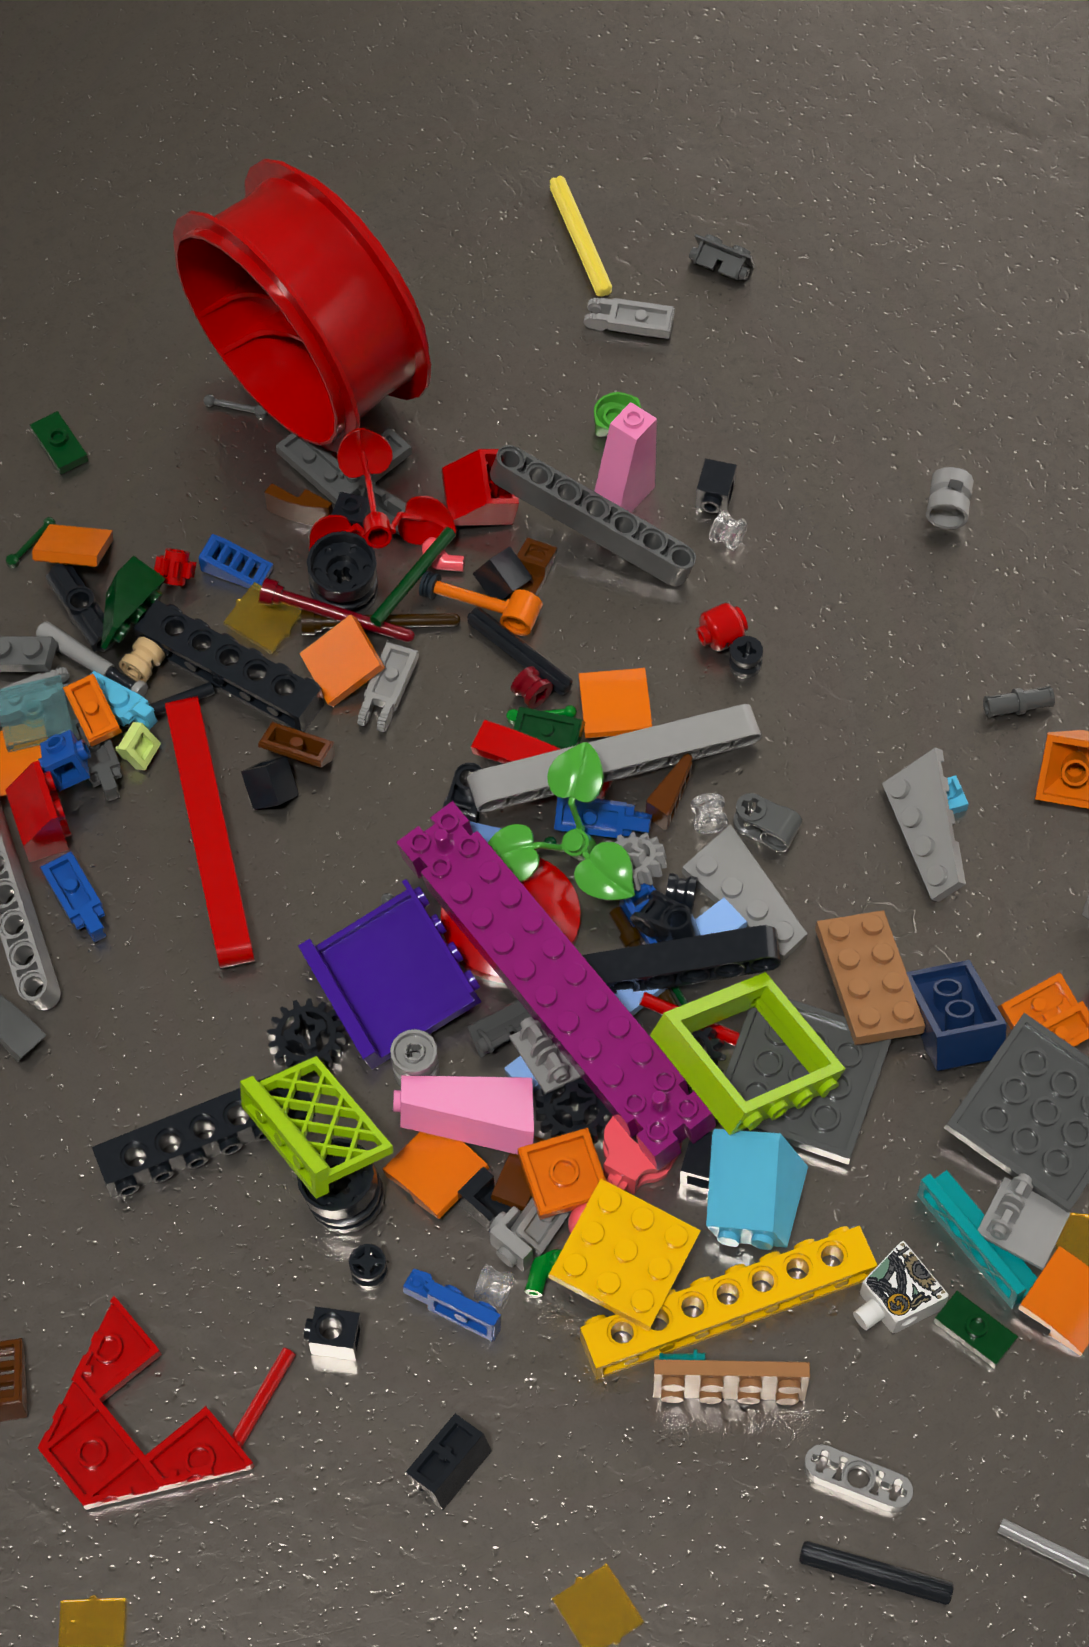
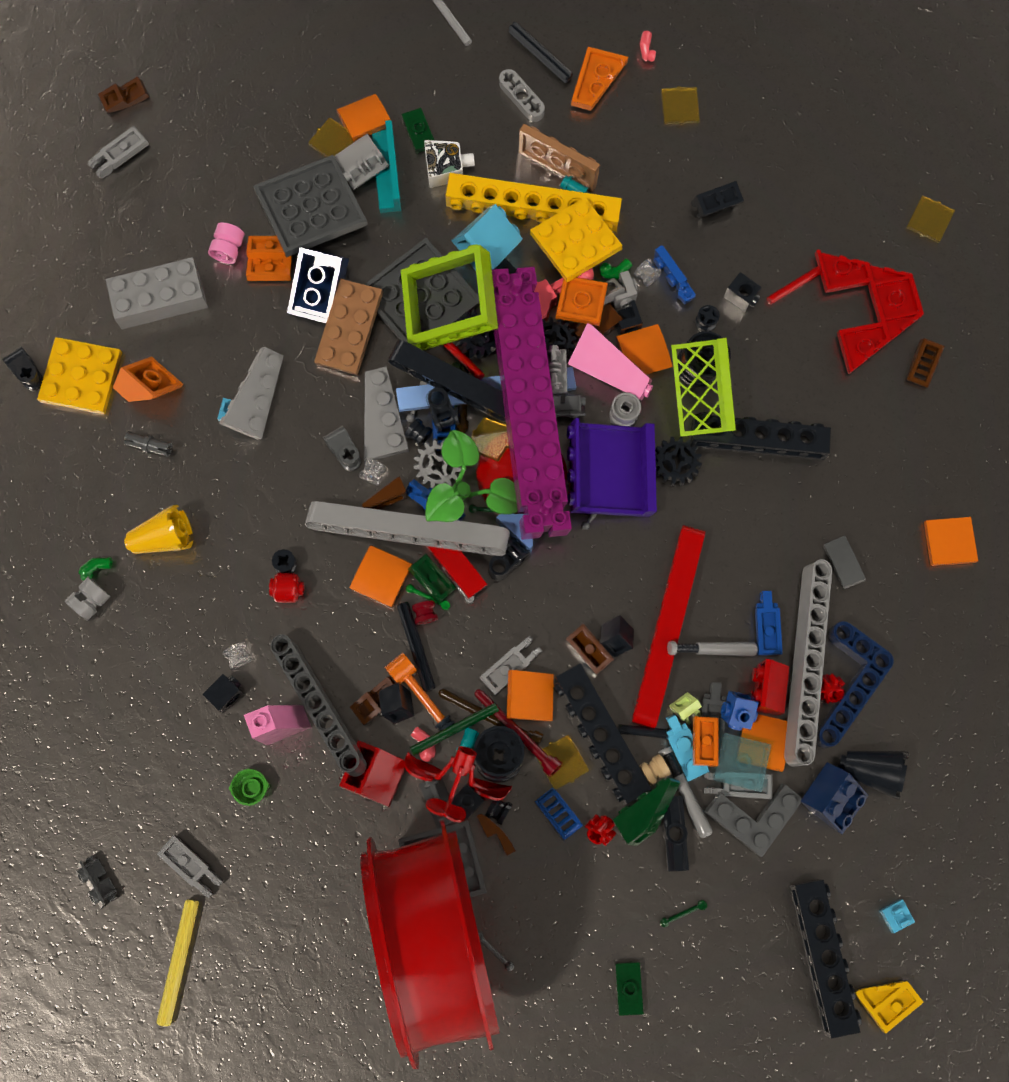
camera: 155 degrees left, 15 degrees up
orange tile [32,524,113,567] -> none
none -> green arm [78,557,113,581]
none -> yellow cone [124,505,193,554]
none -> teal pin [456,728,480,751]
none -> clear yellow piece [471,417,509,462]
none -> black wheel [485,800,513,825]
none -> orange wing [571,47,628,111]
none -> light grey piece [667,641,758,656]

